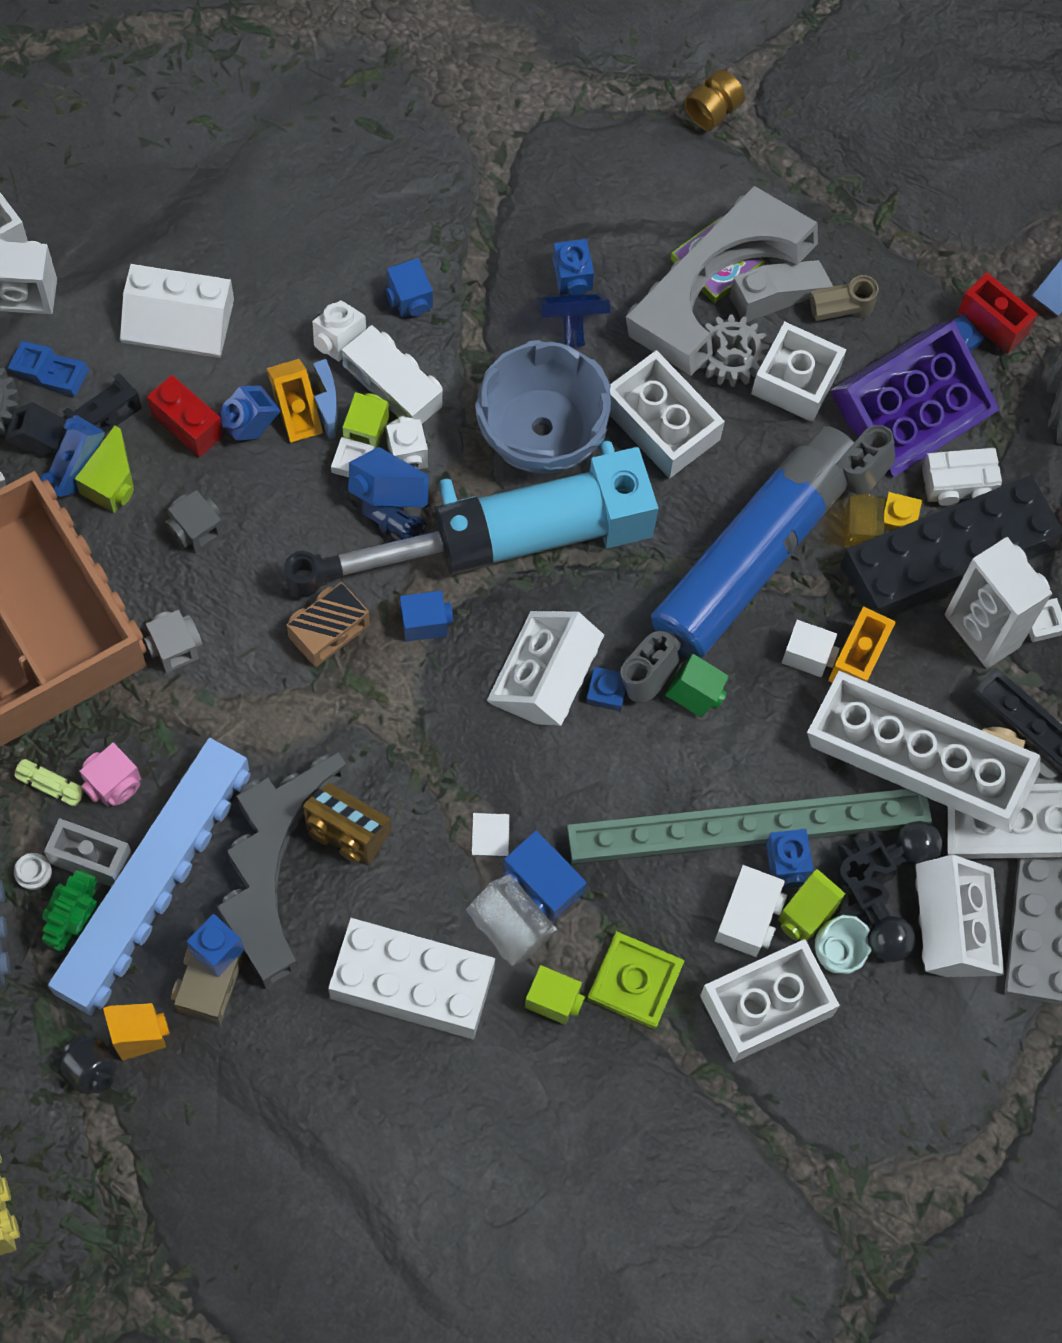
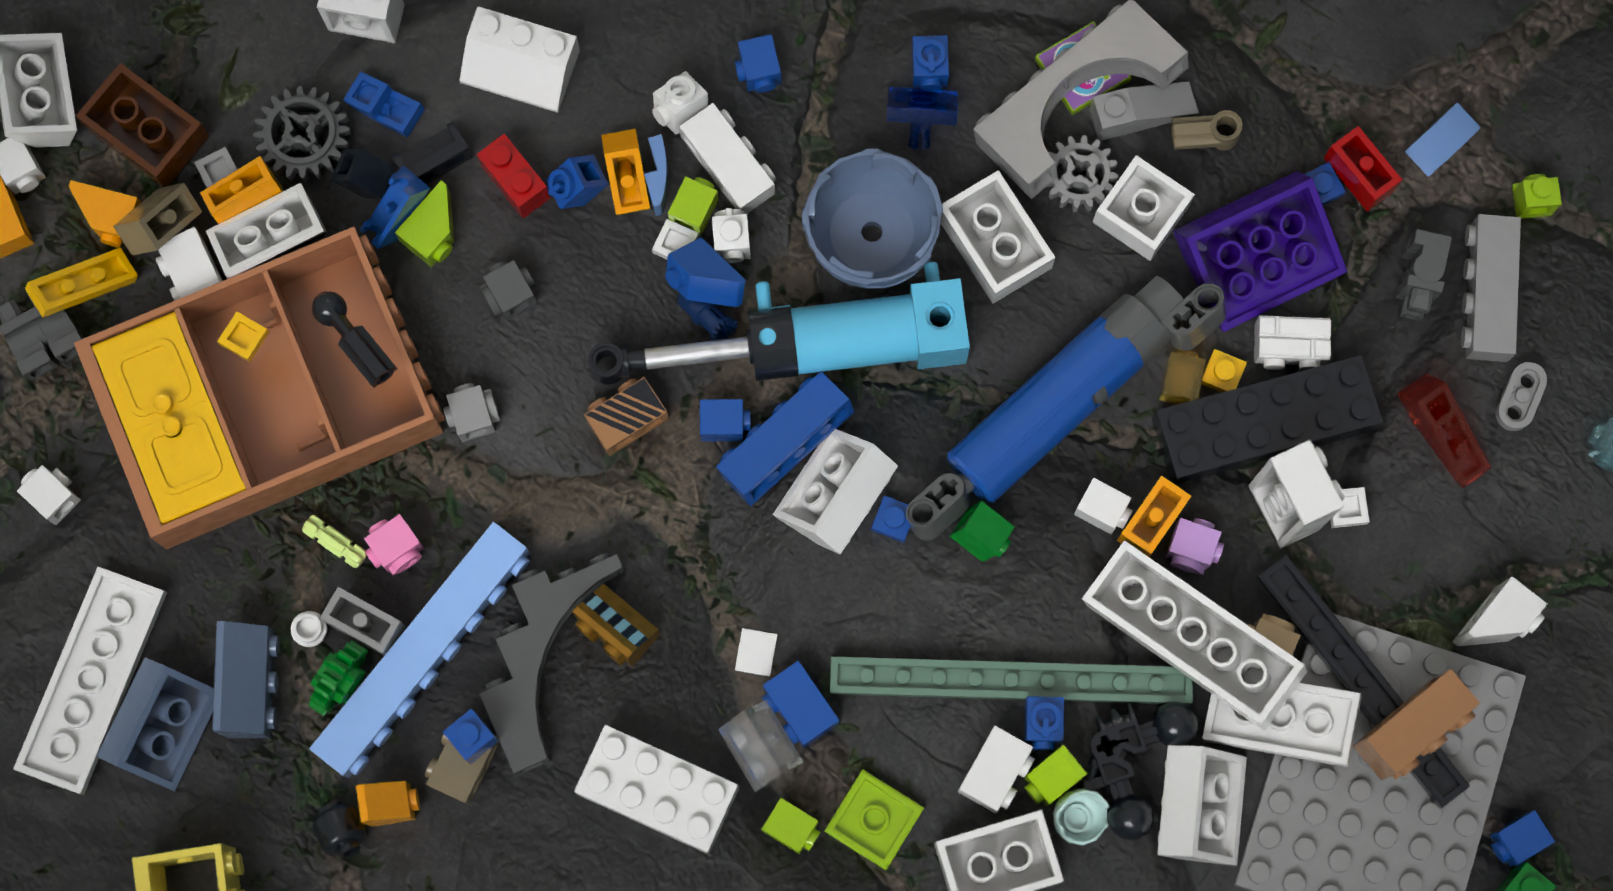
camera: 15 degrees right, 10 degrees up
none -> black piece [312,291,398,388]
none -> blue brick [716,371,855,507]
none -> lavender brick [1165,518,1224,575]

